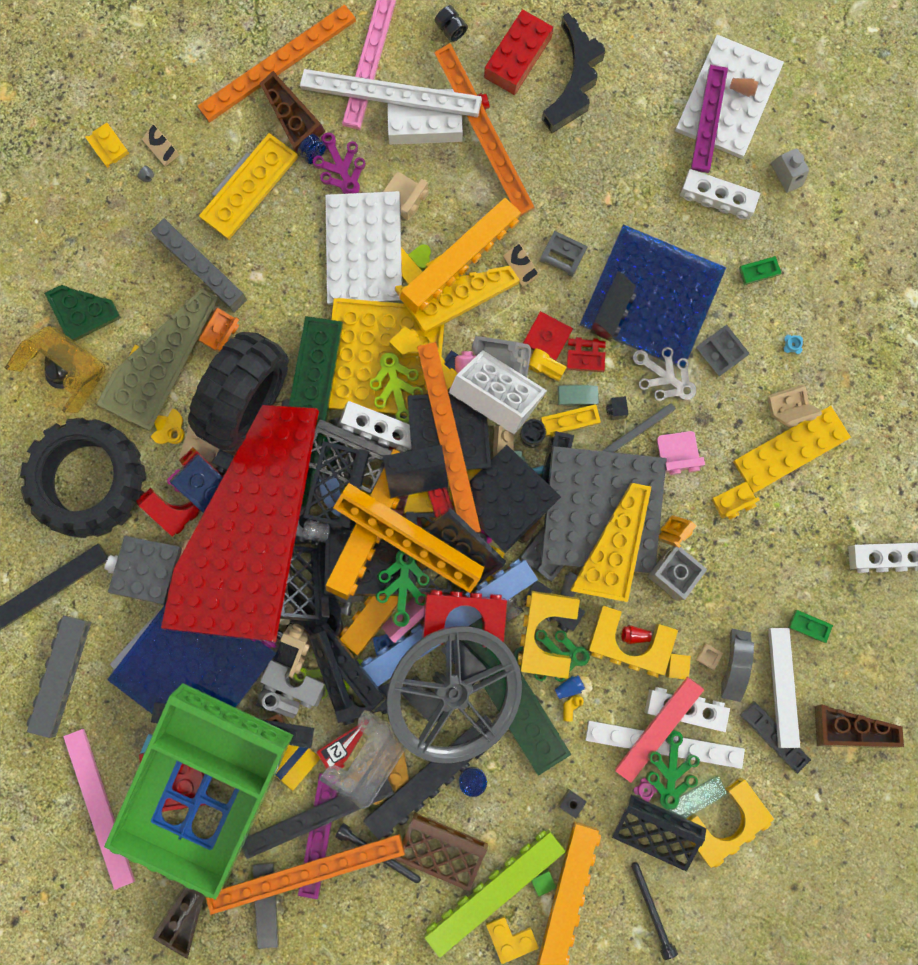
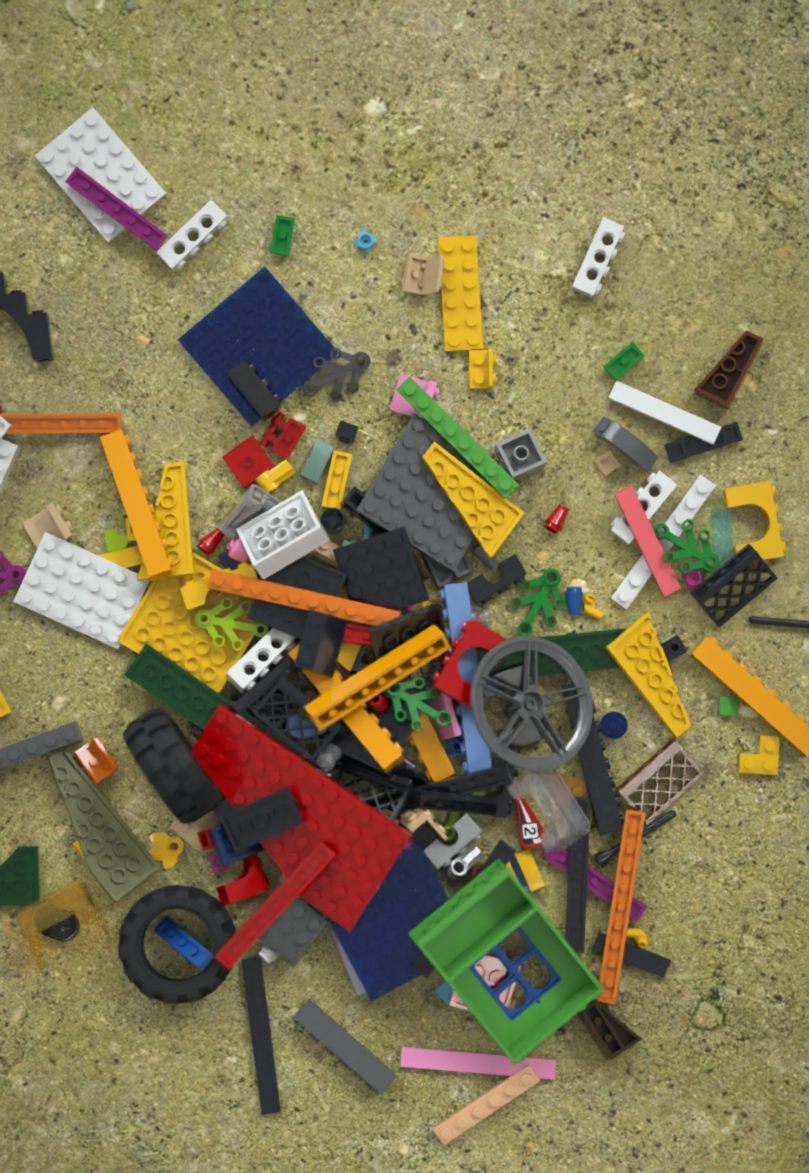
camera: 60 degrees left, 5 degrees up
lime brick [424,829,566,958] -> none
slope [503,243,539,287] -> none
yellow arch [517,591,580,679] -> none
dark grey plate [539,230,588,277] -> none
yellow arch [587,606,678,678] -> none
dark grey tile [602,403,676,453] -> none
light orange plate [659,515,696,548] -> none
yellow panel [666,654,691,679] -> none
dark grey slope [696,324,750,377] -> none
nougat cone [730,78,759,97] -> none
light grey torso [771,148,809,193] -> none
none -> blue tile [154,917,214,971]
none -> red cone [197,527,225,556]
none -> red plate [215,841,336,969]
none -> black plate [220,786,305,852]
none -> red cone [370,693,389,712]
none -> bright green plate [396,376,519,498]
none -> light nougat plate [433,1064,540,1145]
none -> yellow wing [605,611,691,738]
none -> yellow arm [626,928,649,948]

